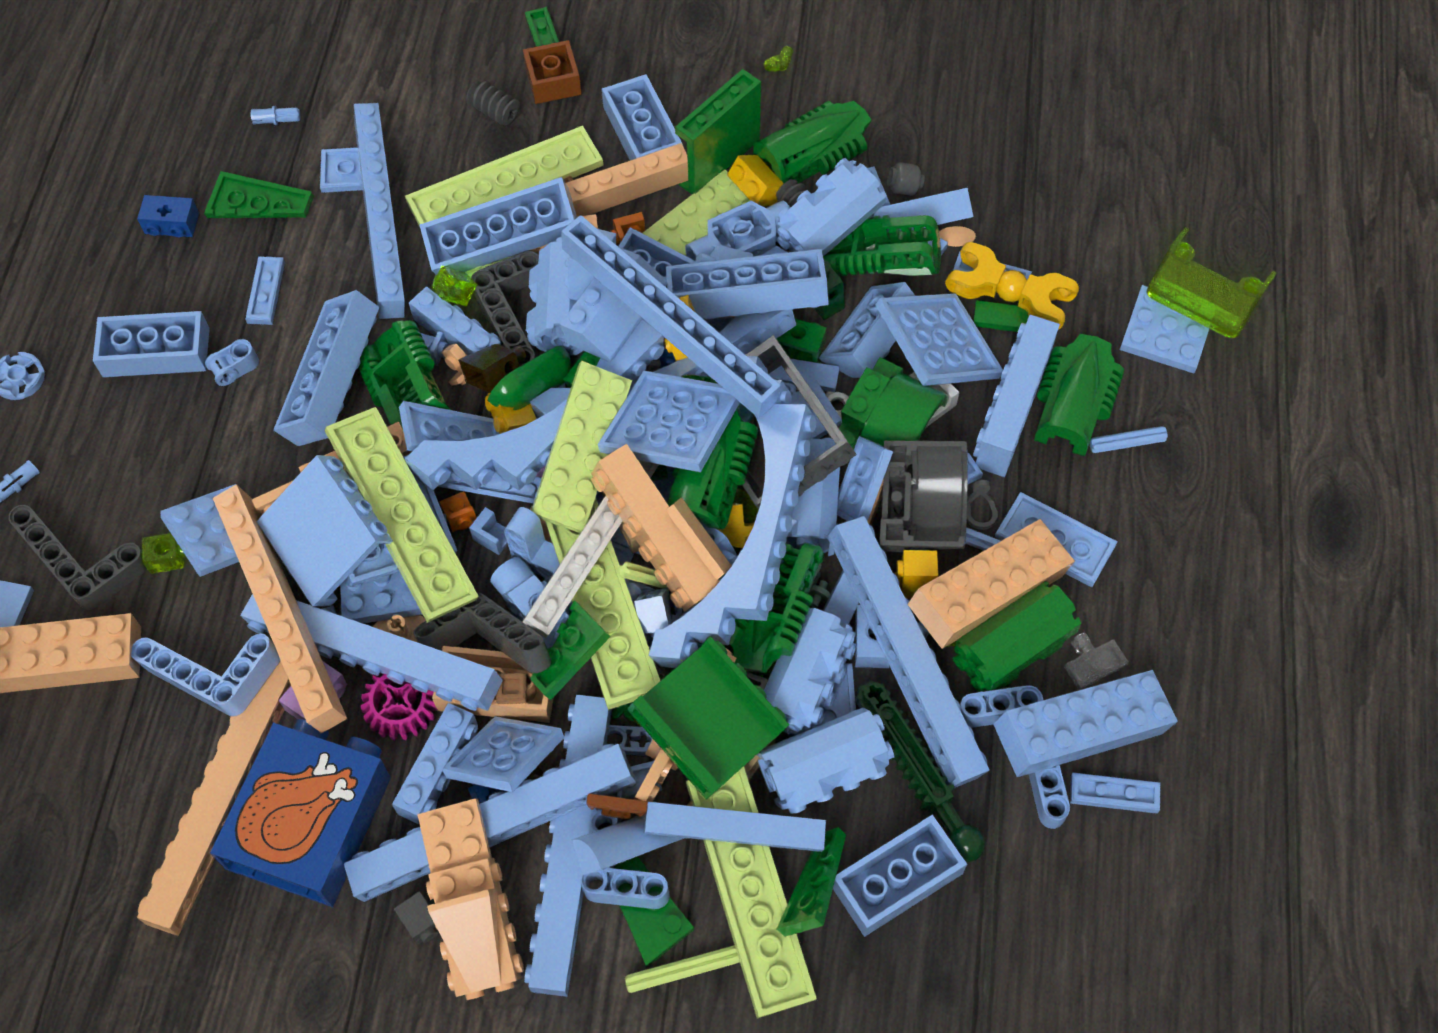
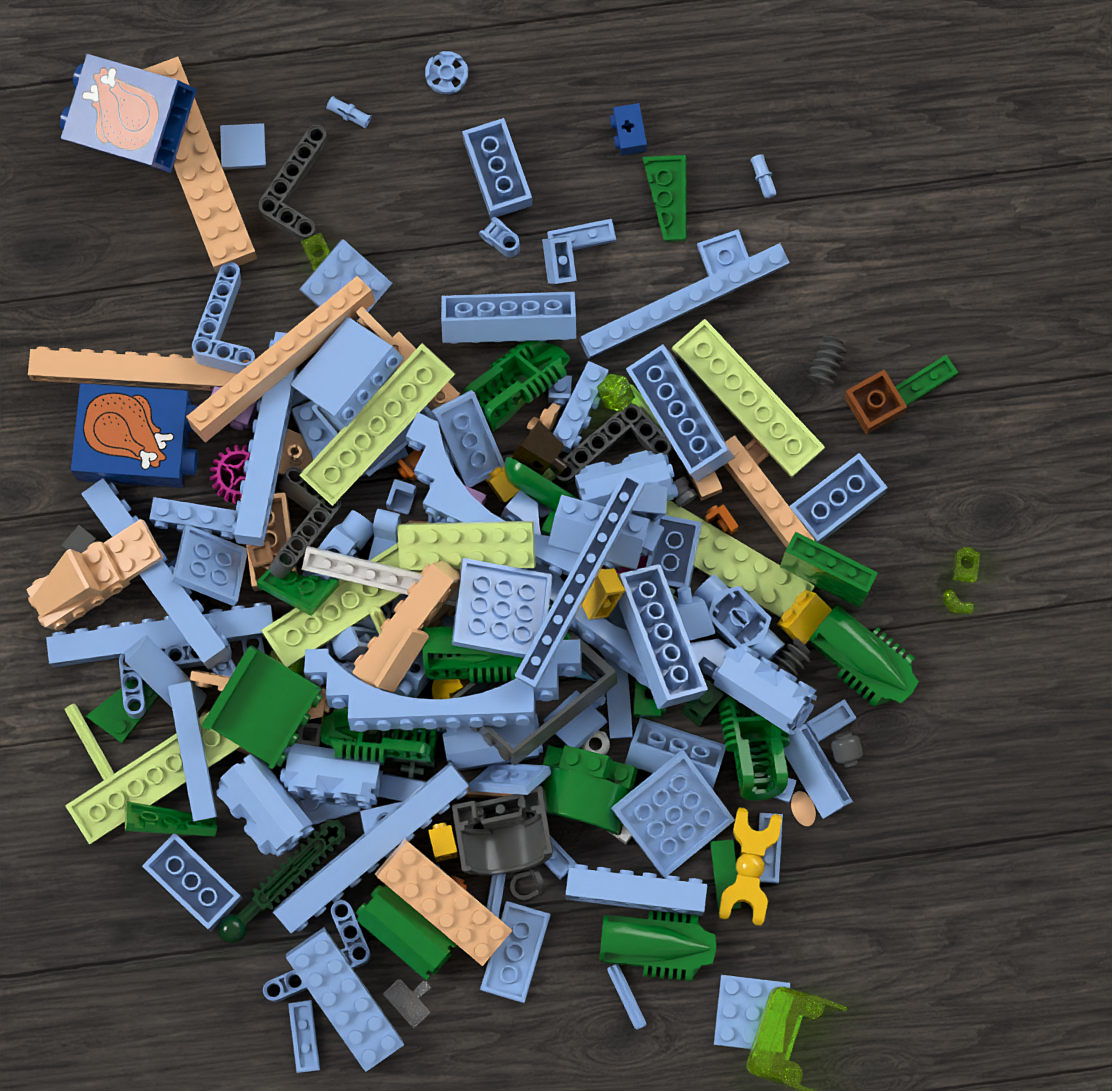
camera: 75 degrees right, 15 degrees up
dark orange tile [586,793,648,819] -> none
none -> light blue brick [542,236,577,284]
none -> clear neon green brick [952,547,980,583]

